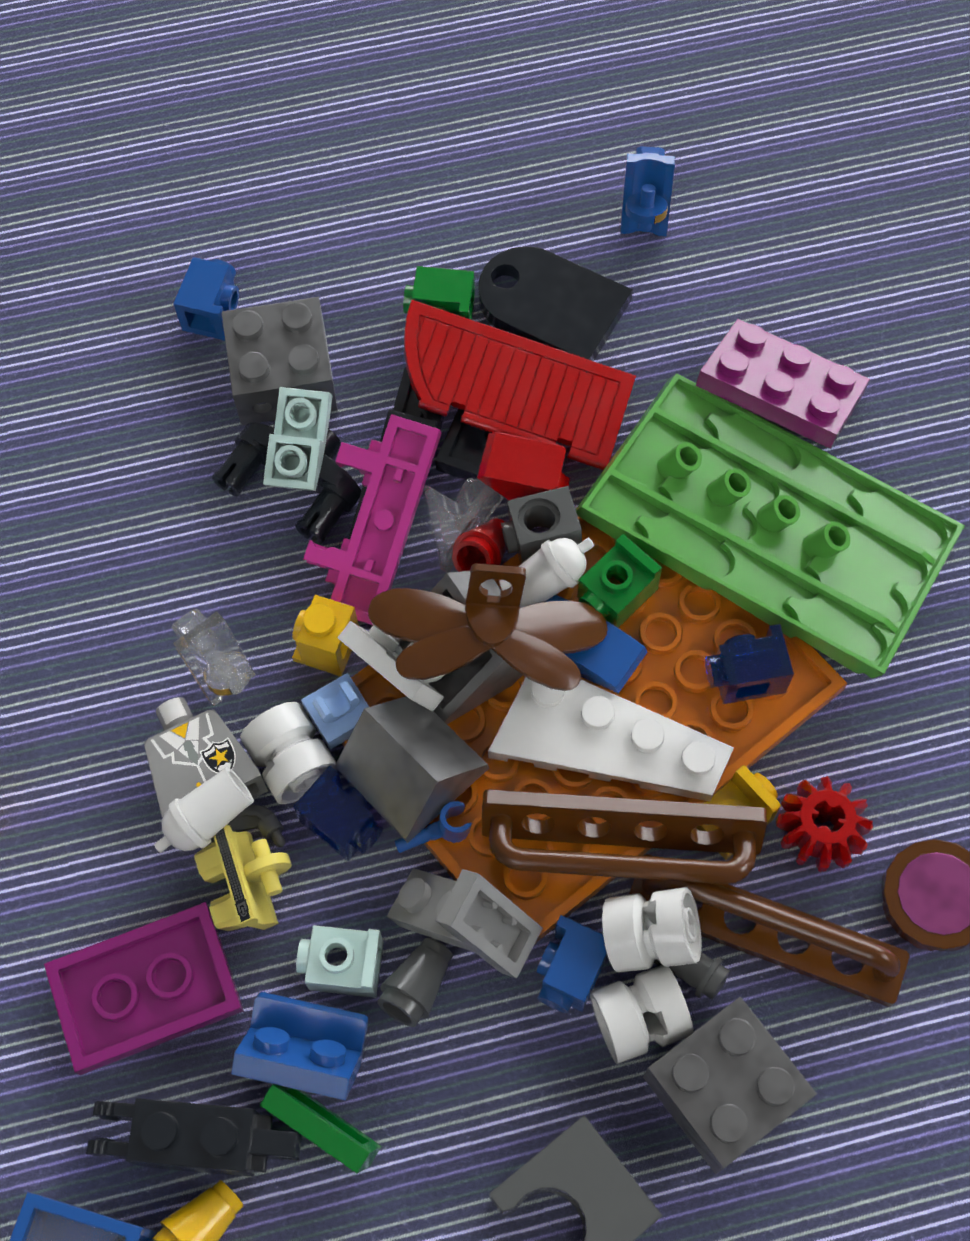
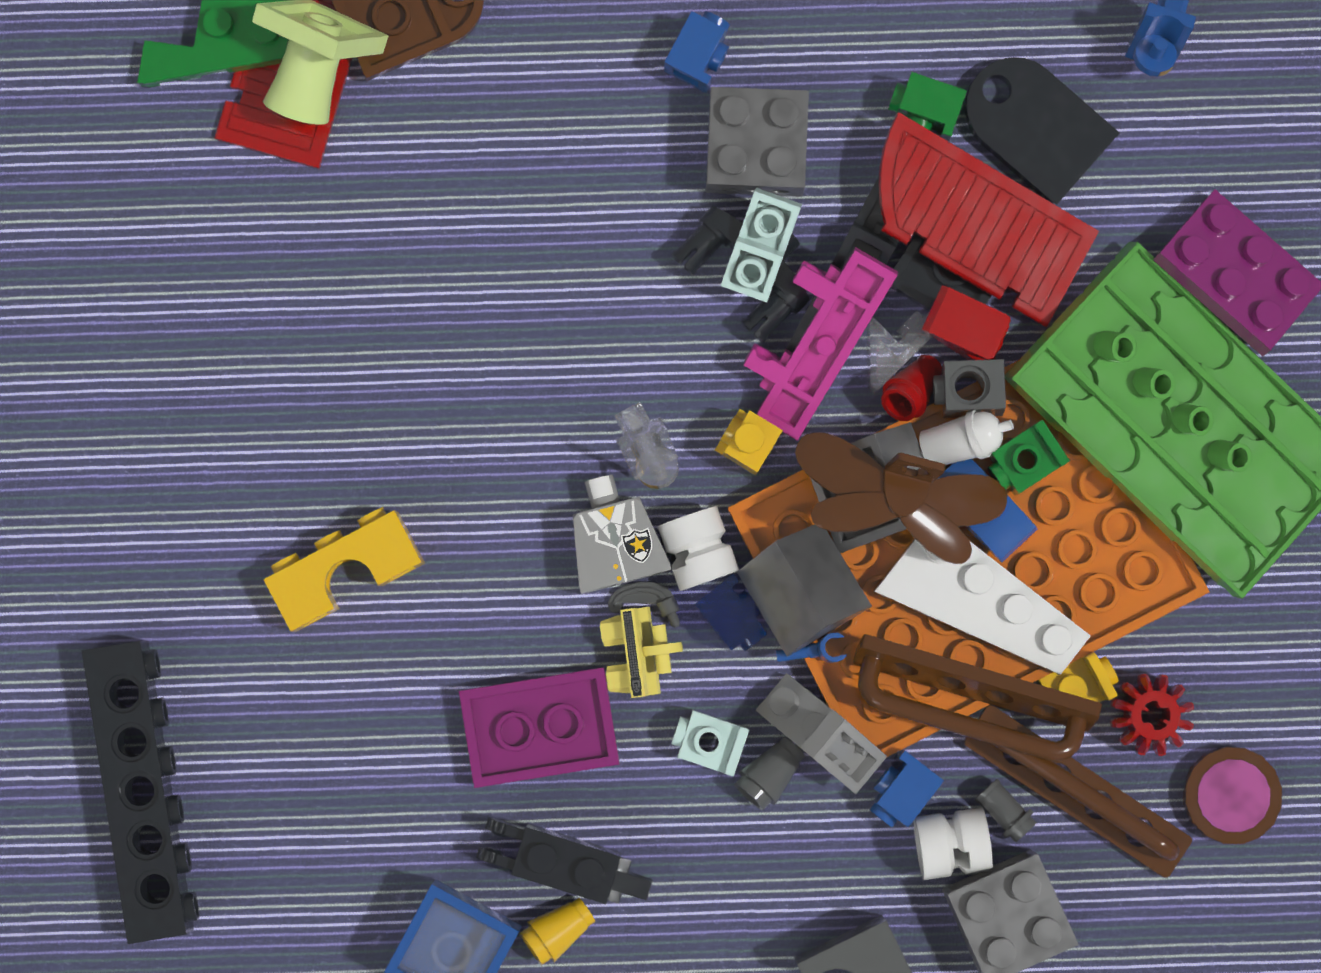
camera: 10 degrees right, 20 degrees up
white piece [154,767,254,853] -> none
blue bracket [231,992,368,1101] -> none
green tile [260,1084,382,1174] -> none
light blue tile [301,673,369,750] -> none
white plate [337,621,444,711] -> none
white wheel [602,887,702,973] -> none
clear blue brick [705,624,794,704] -> none

